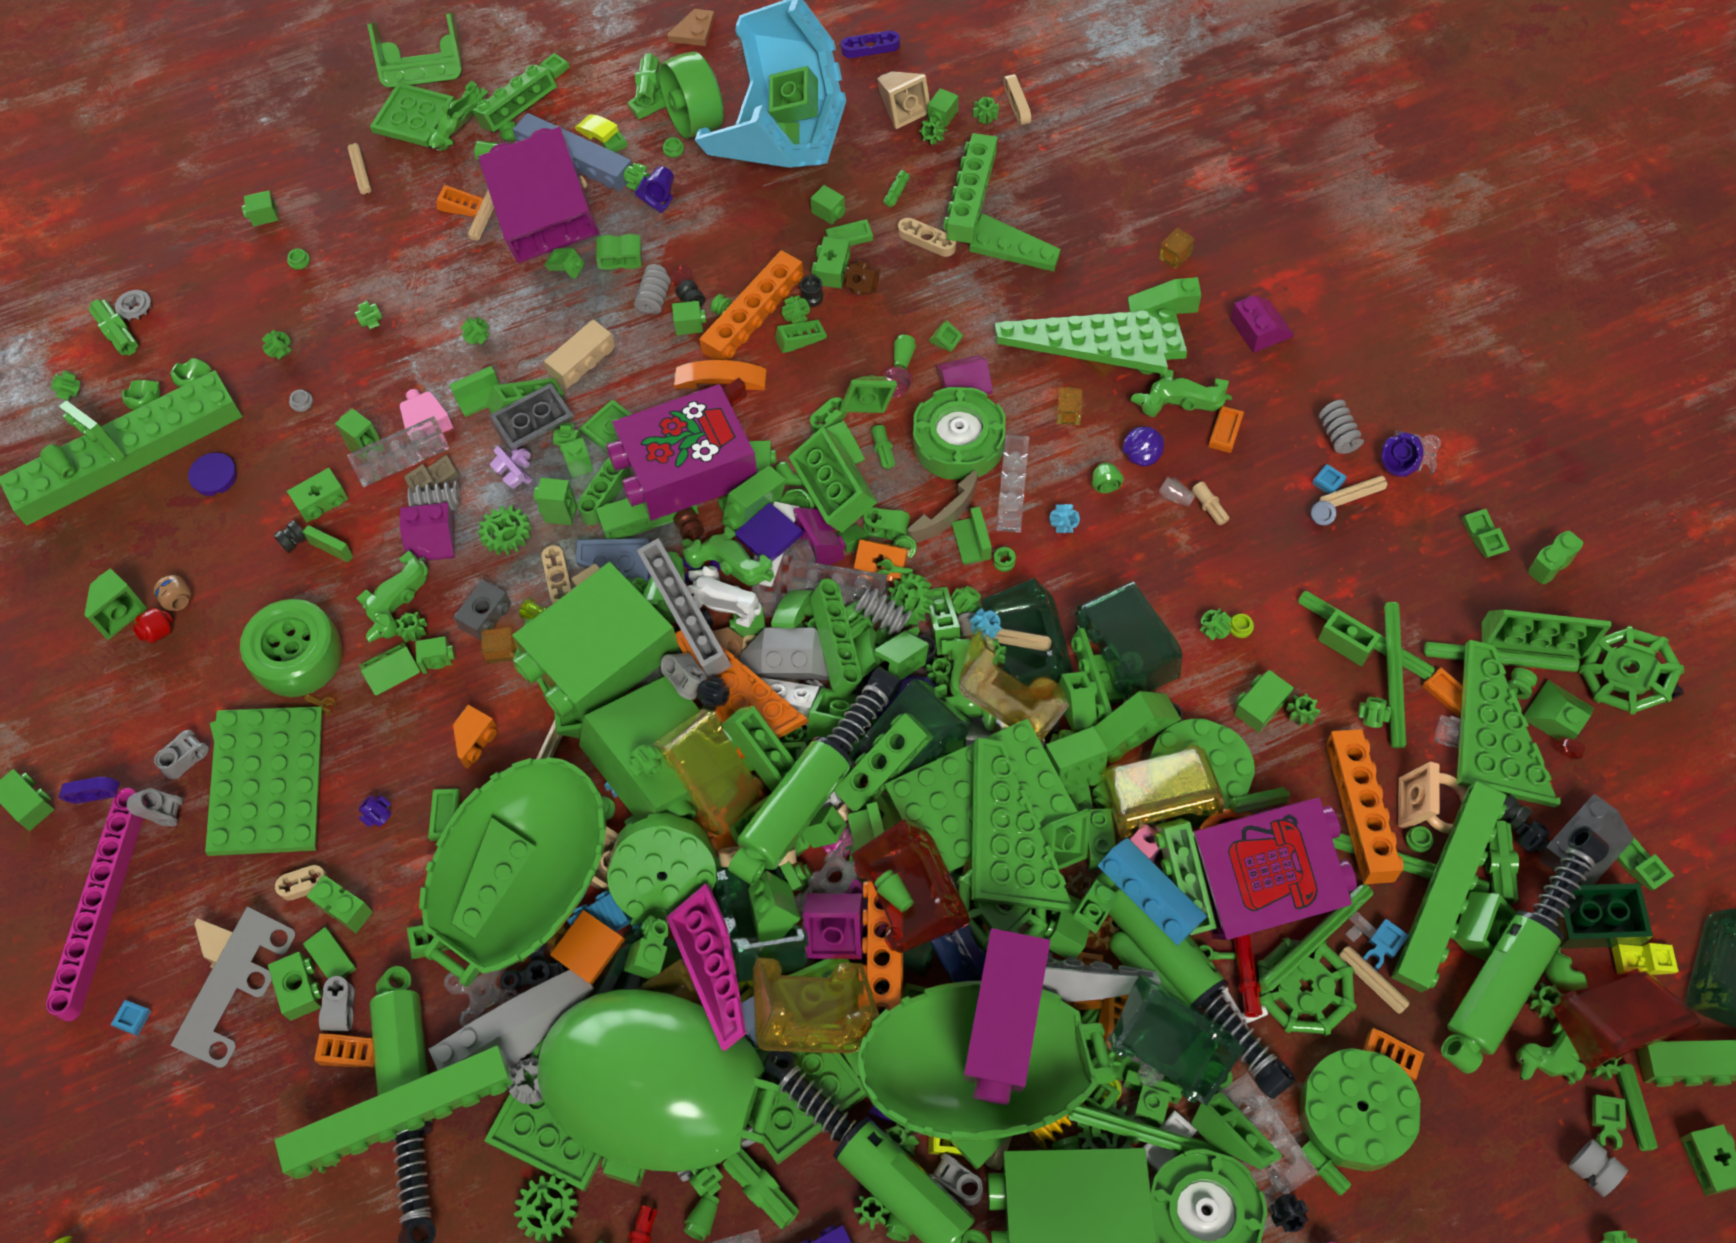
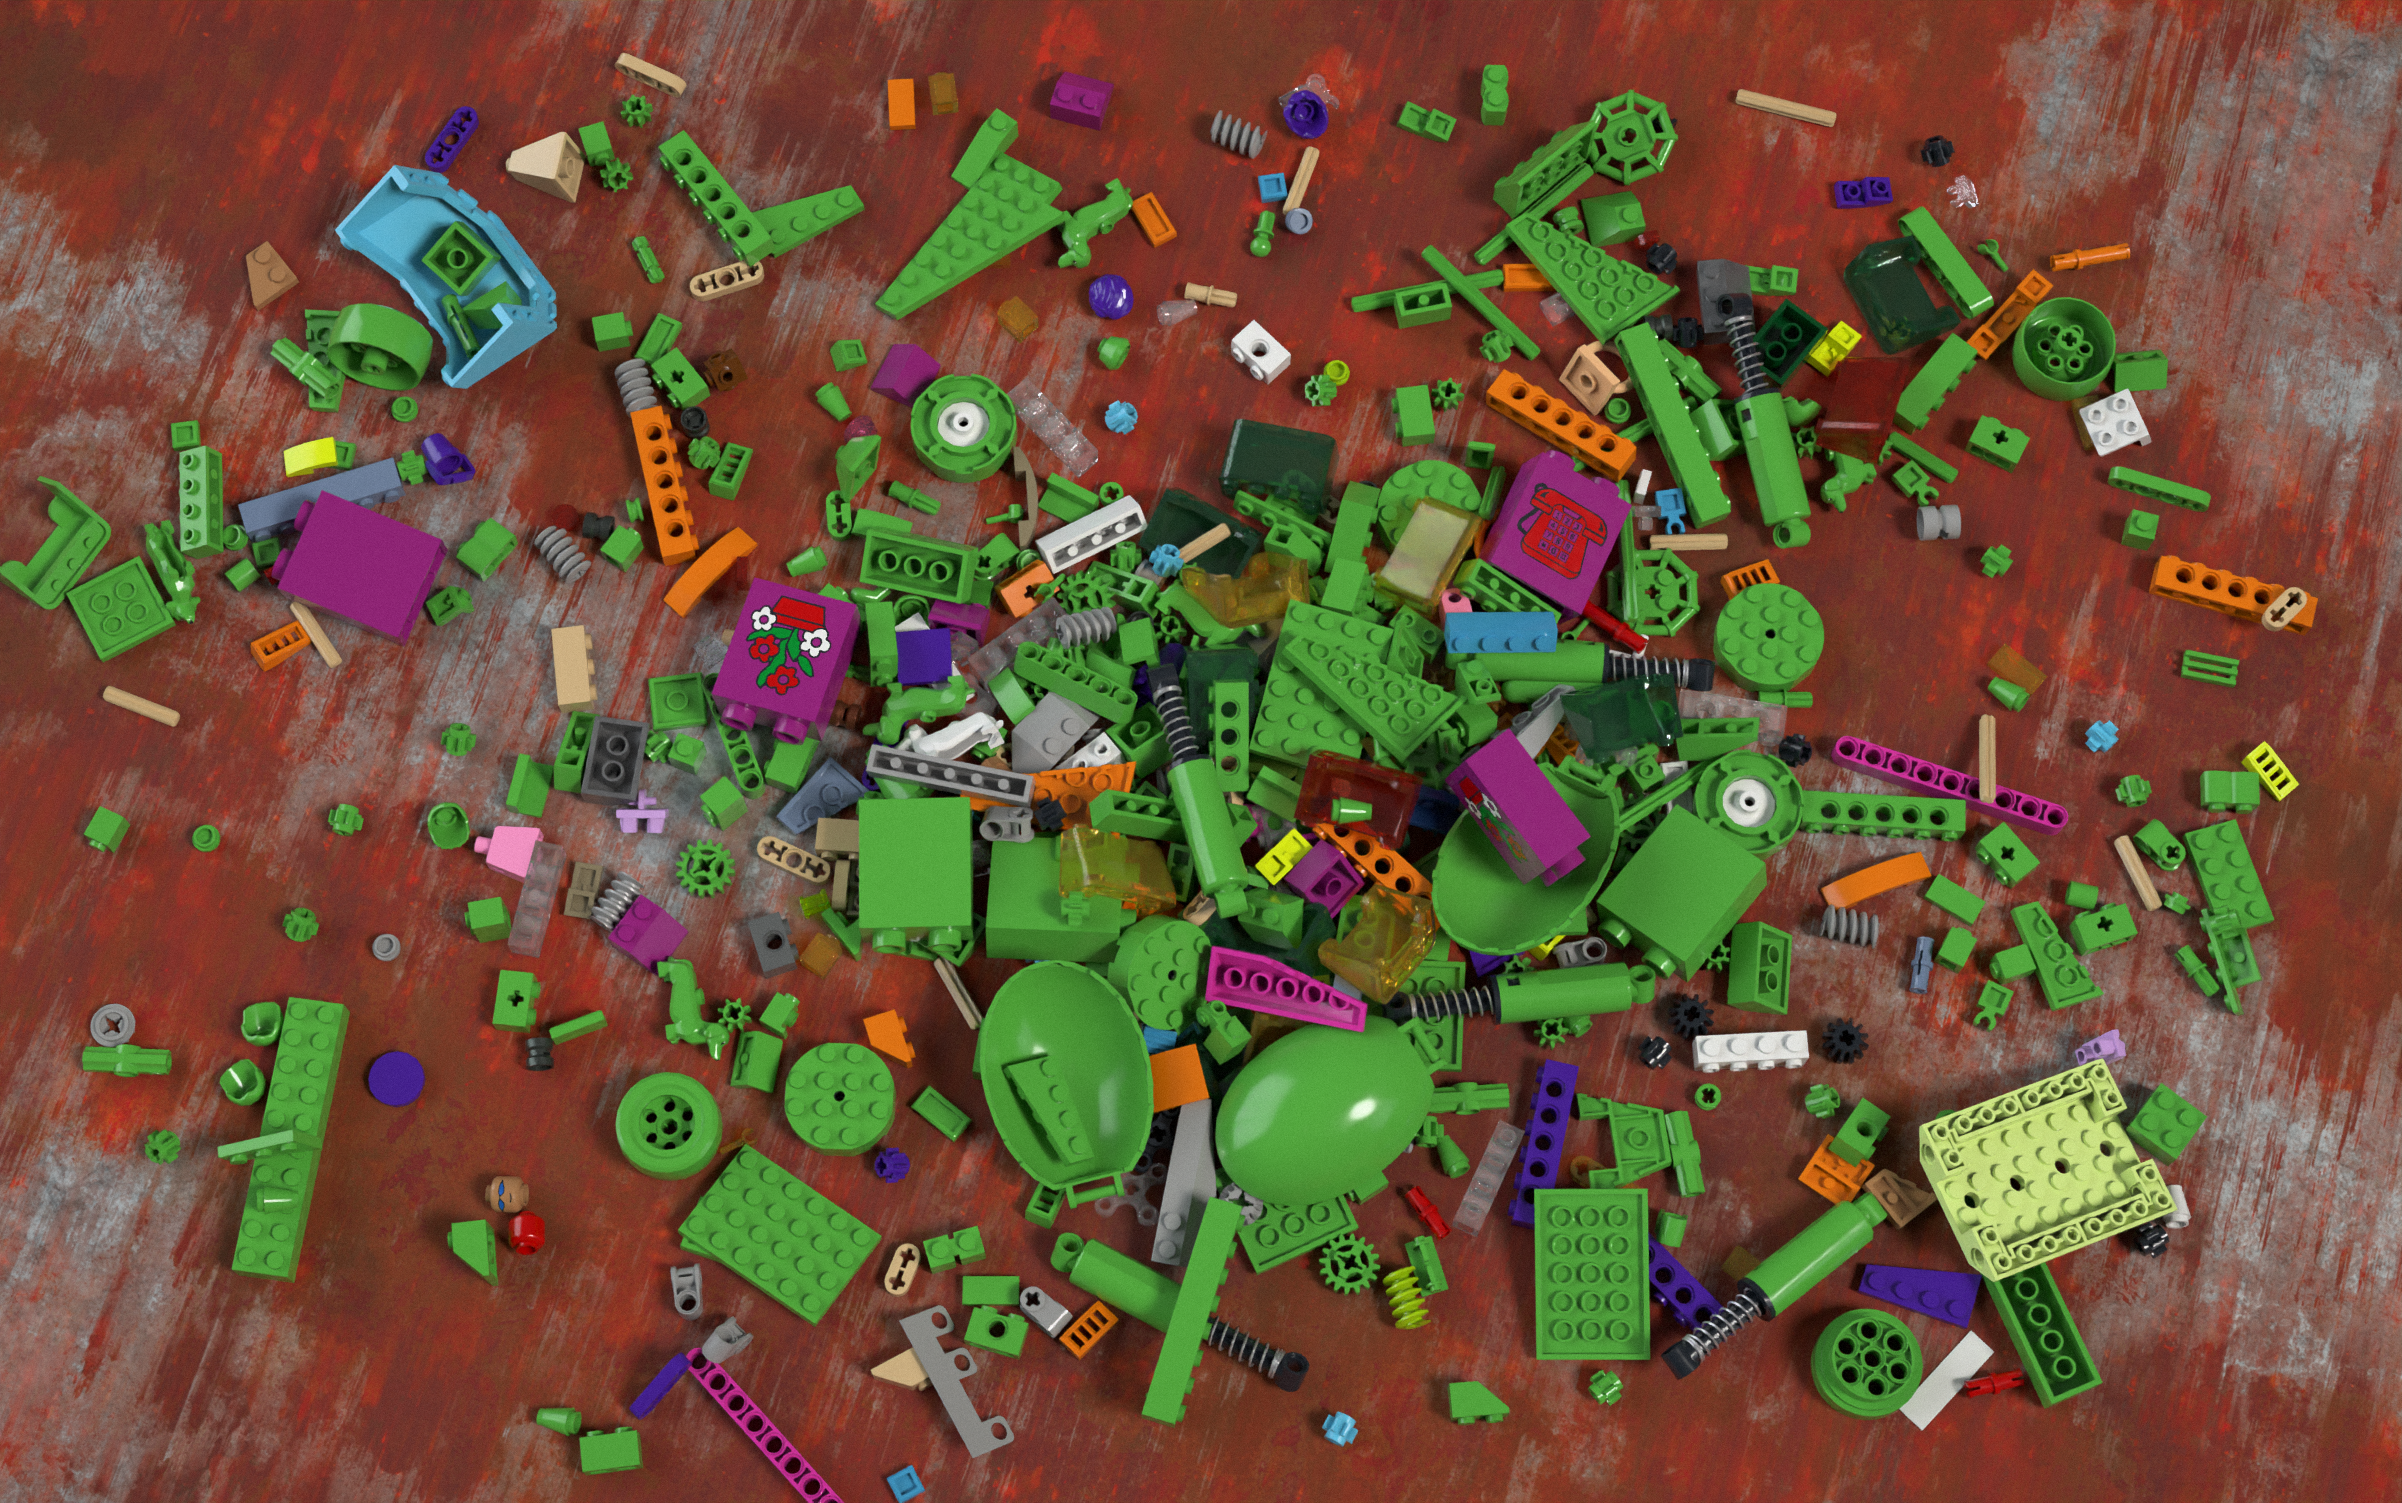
camera: 55 degrees left, 10 degrees up
none -> bright green hair [427,802,470,849]
none -> bright green cone [537,1408,582,1436]
none -> light grey piece [614,359,657,418]
none -> bright green piece [784,1043,896,1156]
none -> bright green cone [786,545,828,577]
none -> orange tile [888,79,916,130]
none -> bright green hand [986,504,1024,524]
none -> white brick [1035,495,1148,574]
none -> white brick [1231,320,1291,384]
none -> bright green axle [1250,211,1275,257]
none -> neon yellow slope [1255,828,1313,885]
none -> bright green slope [1465,441,1495,470]
none -> white tile [1633,469,1652,505]
none -> black gear [1646,243,1678,275]

